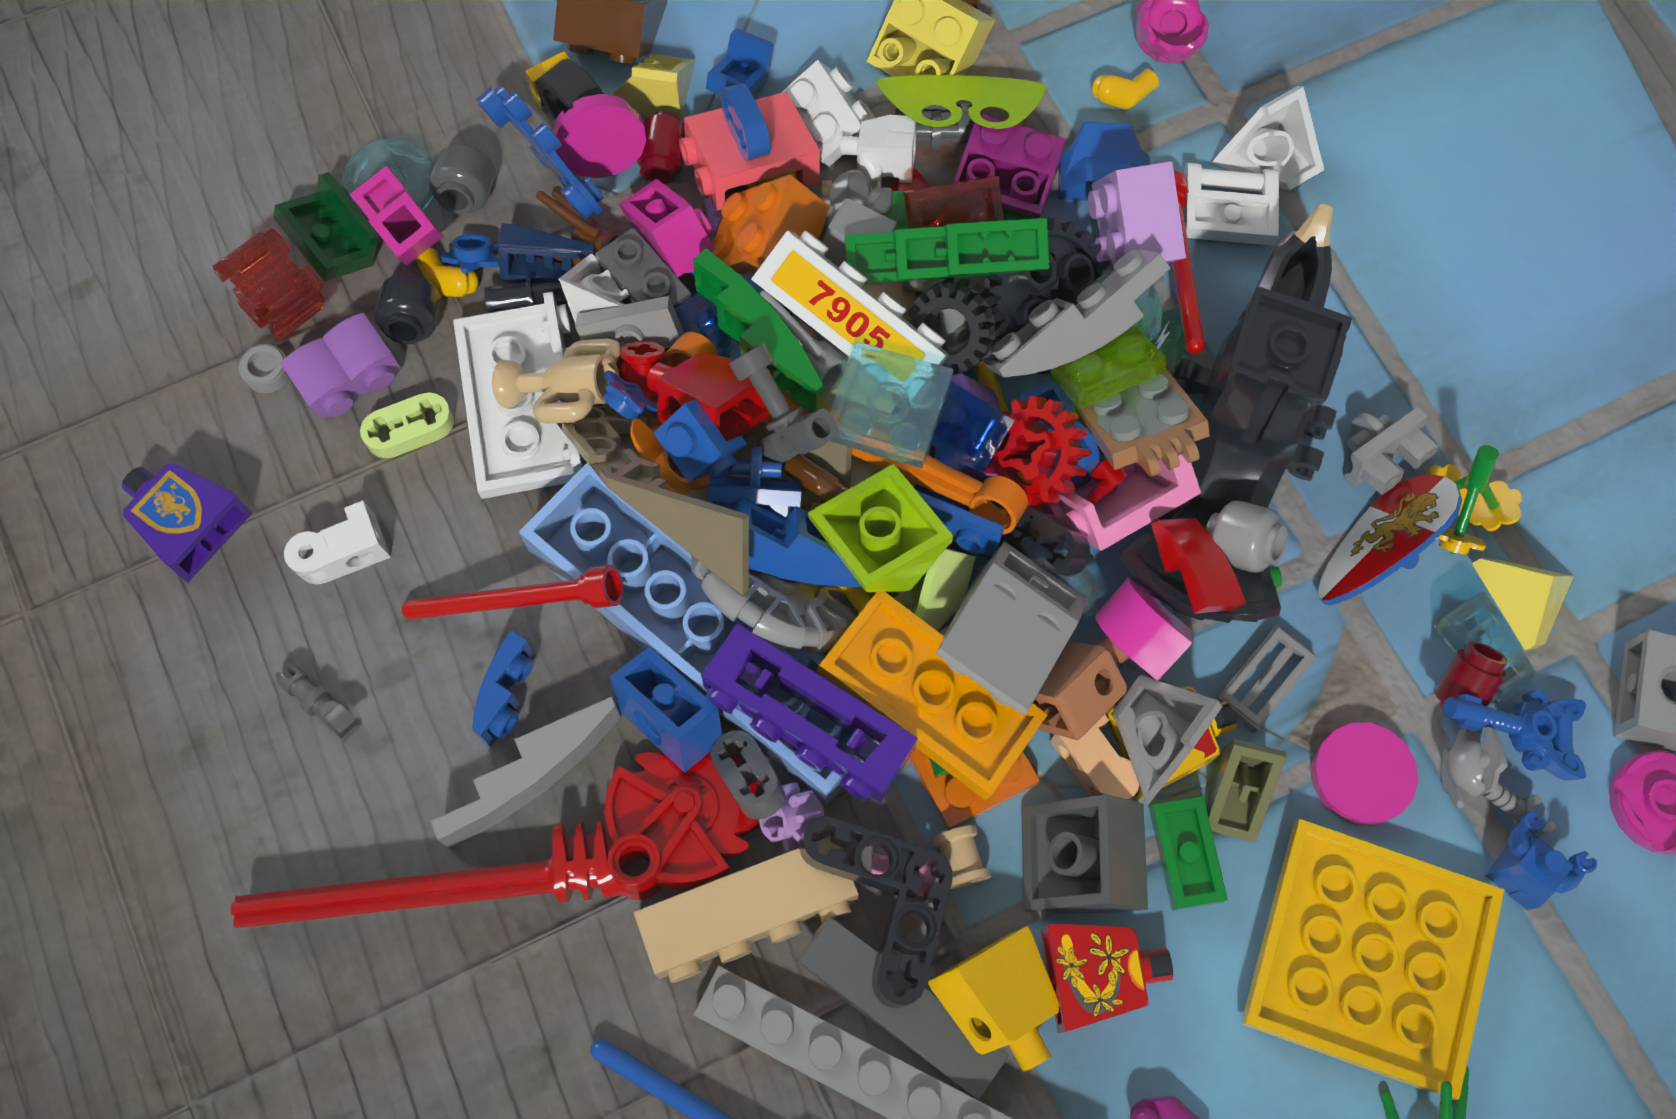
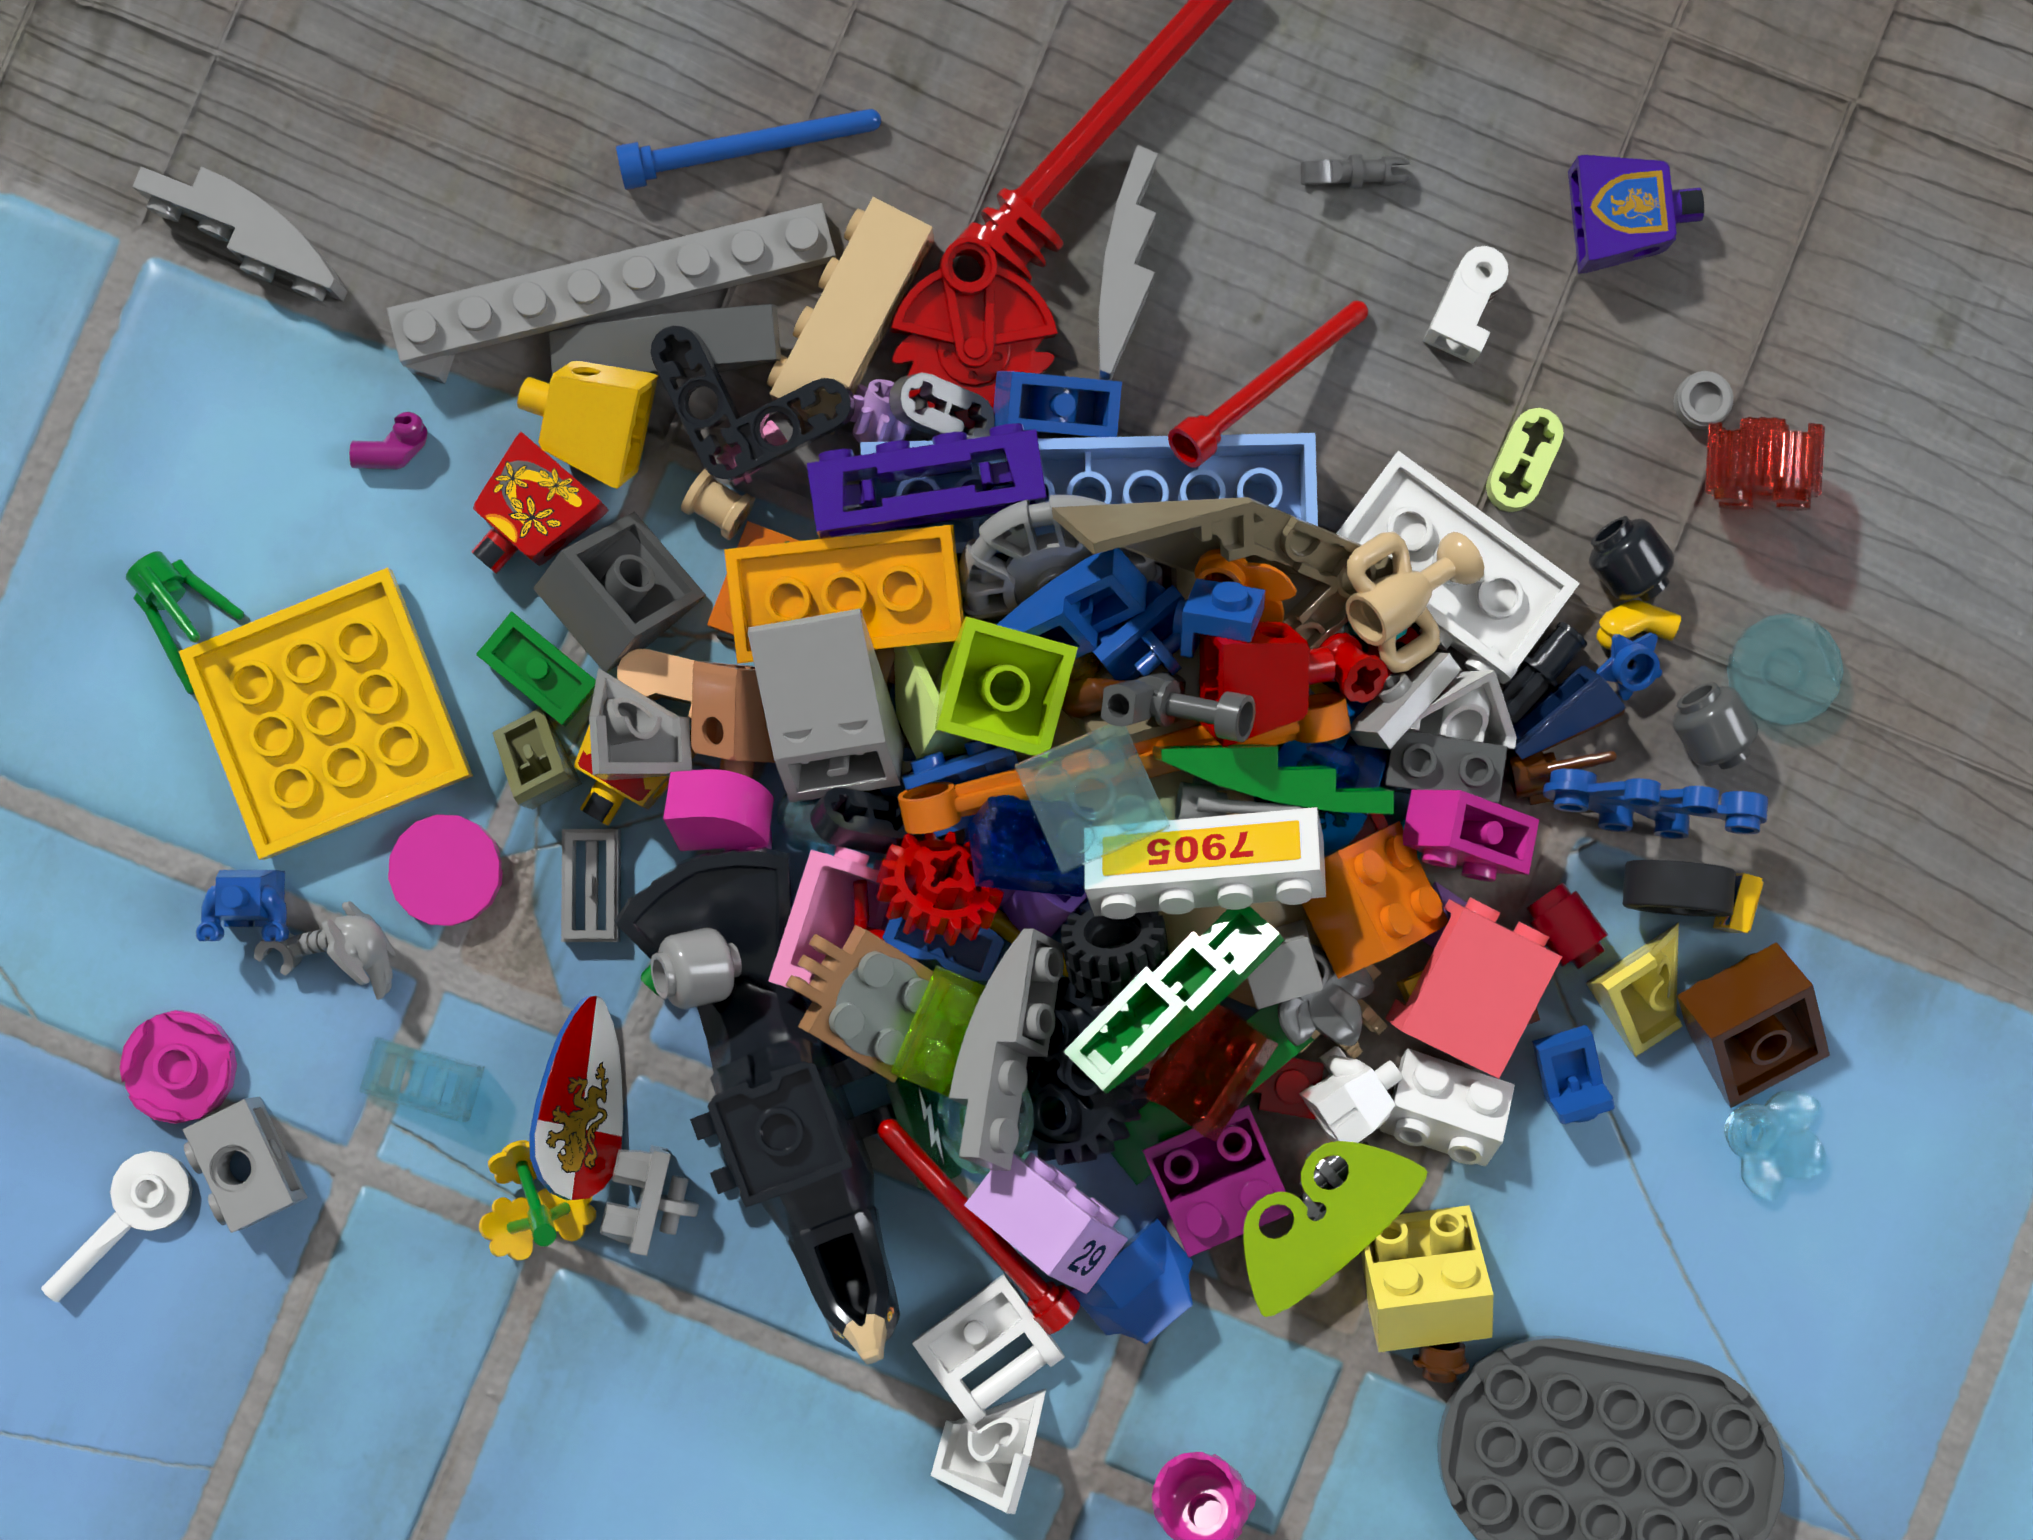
camera: 145 degrees right, 15 degrees up
dark green bracket [273,172,379,282] -> none
medium lavender brick [280,313,401,420] -> none
dark pink brick [350,166,444,265] -> none
blue slope [472,630,536,747] -> none
dark pink tile [552,94,646,178] -> none
blue plate [603,370,658,420] -> none
blue beam [720,83,771,161] -> none
yellow arm [1092,69,1159,110] -> none
red slope [1151,518,1246,614] -> none
dark red brick [1434,641,1508,710] -> none
blue piece [1443,689,1586,781] -> none
light yellow slope [1472,558,1574,651] -> none

